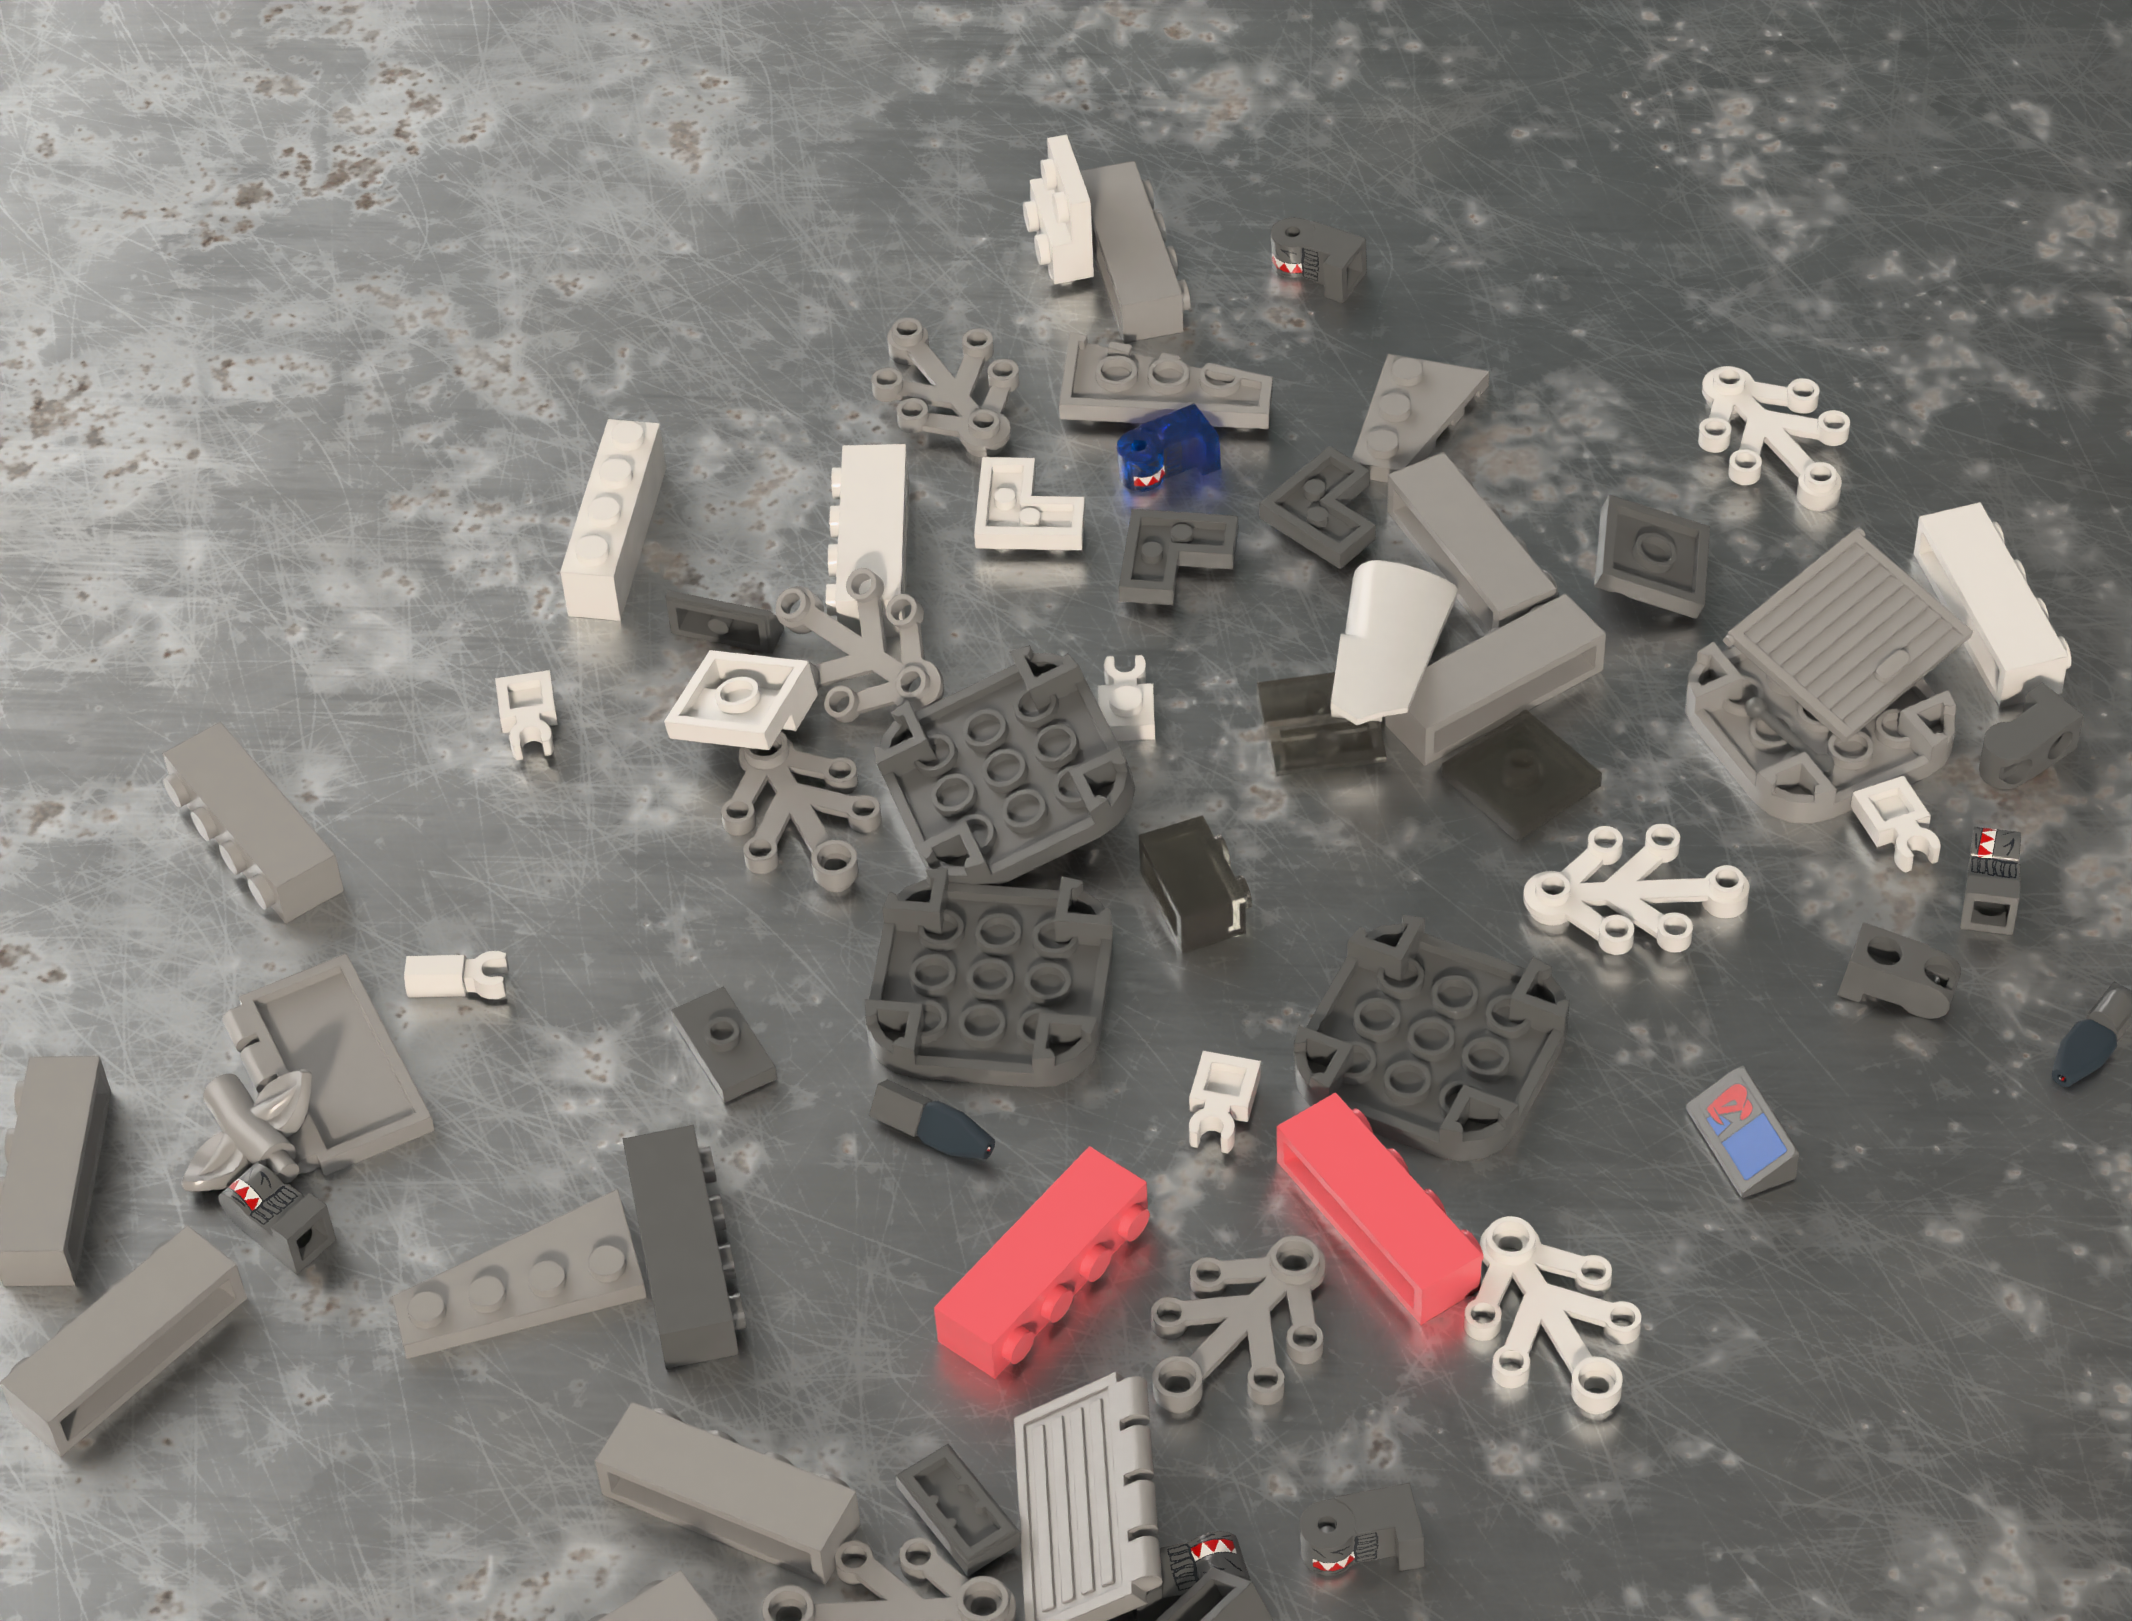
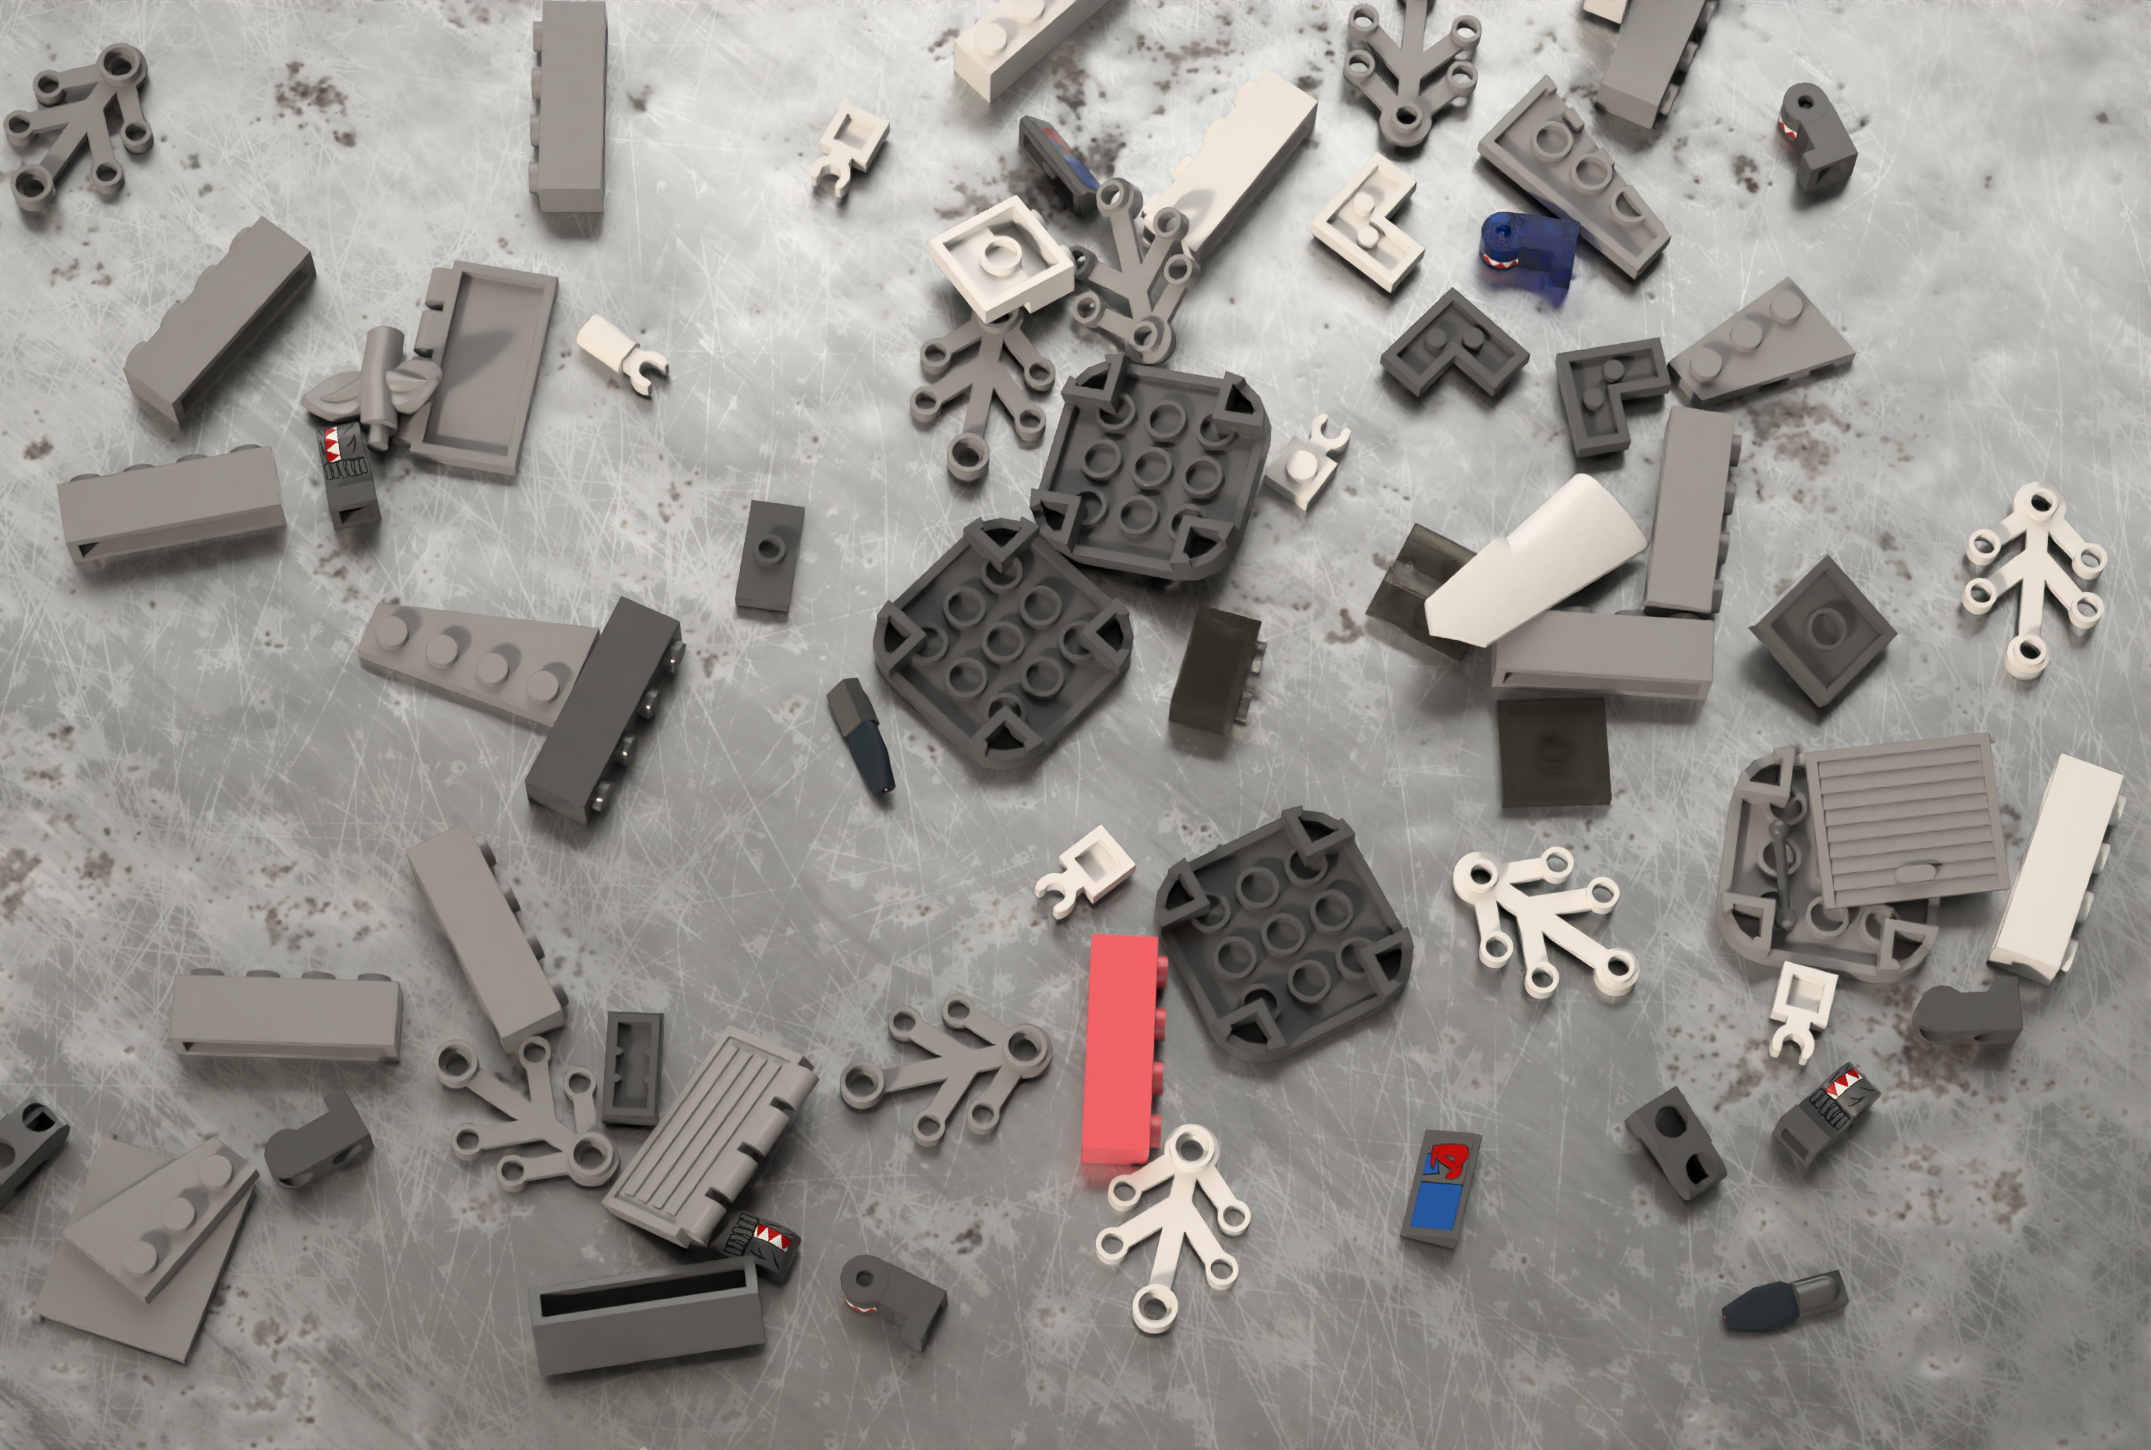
camera: 30 degrees right, 20 degrees up
coral brick [934,1146,1150,1379] -> none

